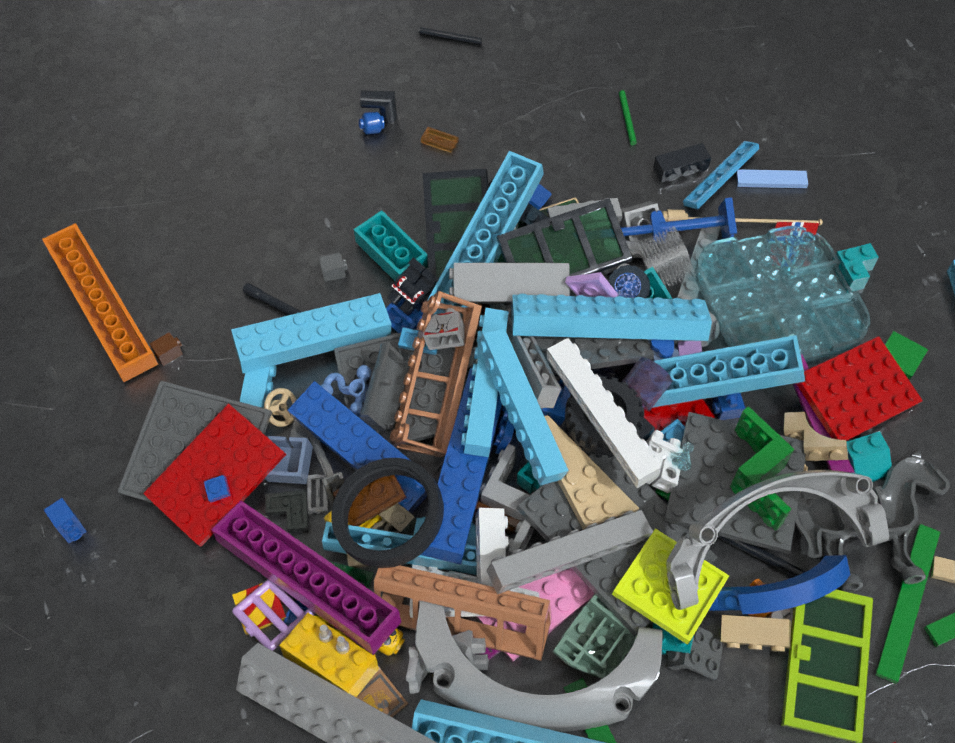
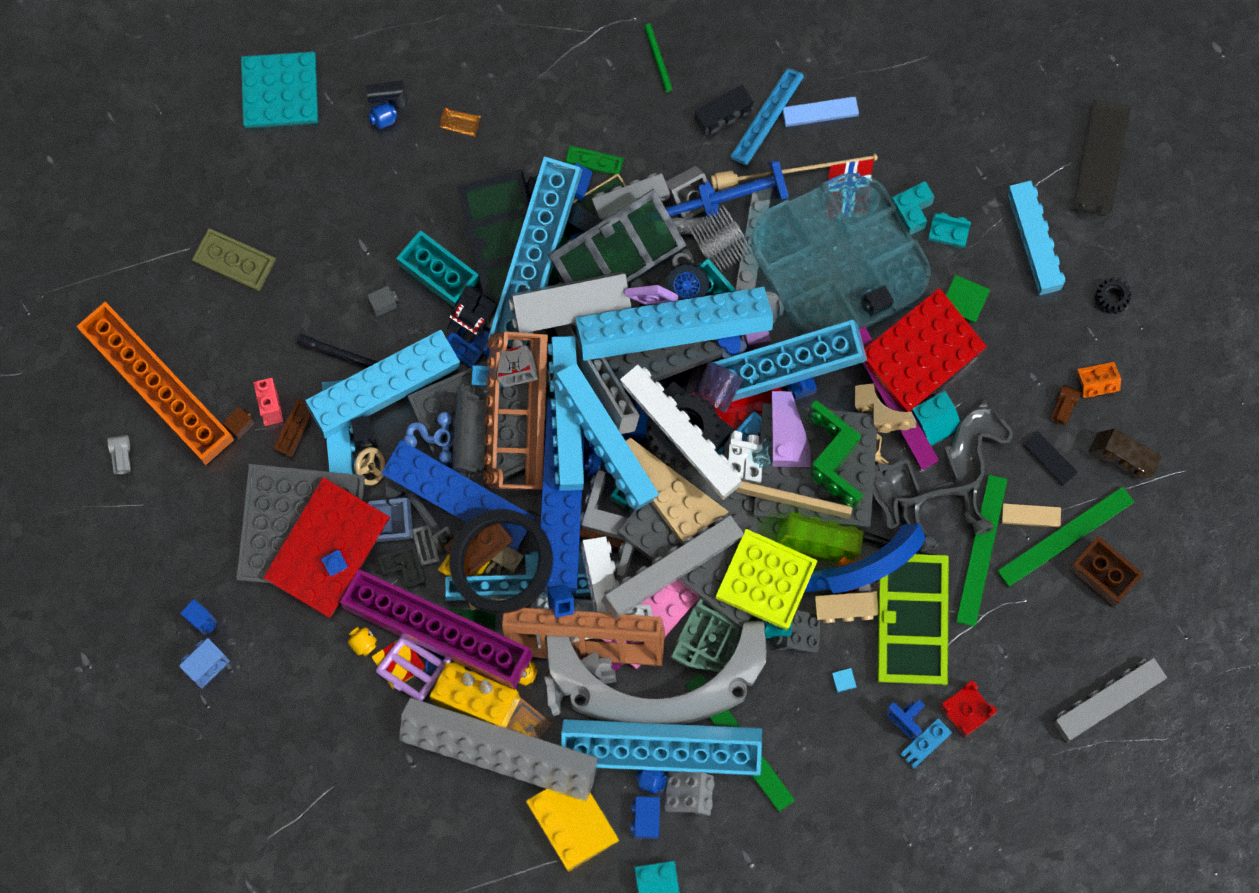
camera: 10 degrees left, 15 degrees up
light grey panel [667,470,889,610] -> none
none -> light grey piece [108,435,131,475]
none -> medium blue brick [179,638,230,689]
none -> olive tile [192,228,276,292]
none -> teal plate [241,52,318,128]
none -> coral hips [253,378,284,426]
none -> reddish brown plate [274,398,311,458]
none -> yellow head [348,627,377,656]
none -> black brick [351,416,378,452]
none -> blue brick [547,585,574,618]
none -> green tile [565,145,624,176]
none -> tan tile [735,481,852,519]
none -> lavender wedge [772,391,811,467]
none -> clear neon green brick [776,513,864,562]
none -> medium azure tile [832,668,856,693]
none -> black brick [861,285,894,317]
none -> teal bracket [928,213,971,248]

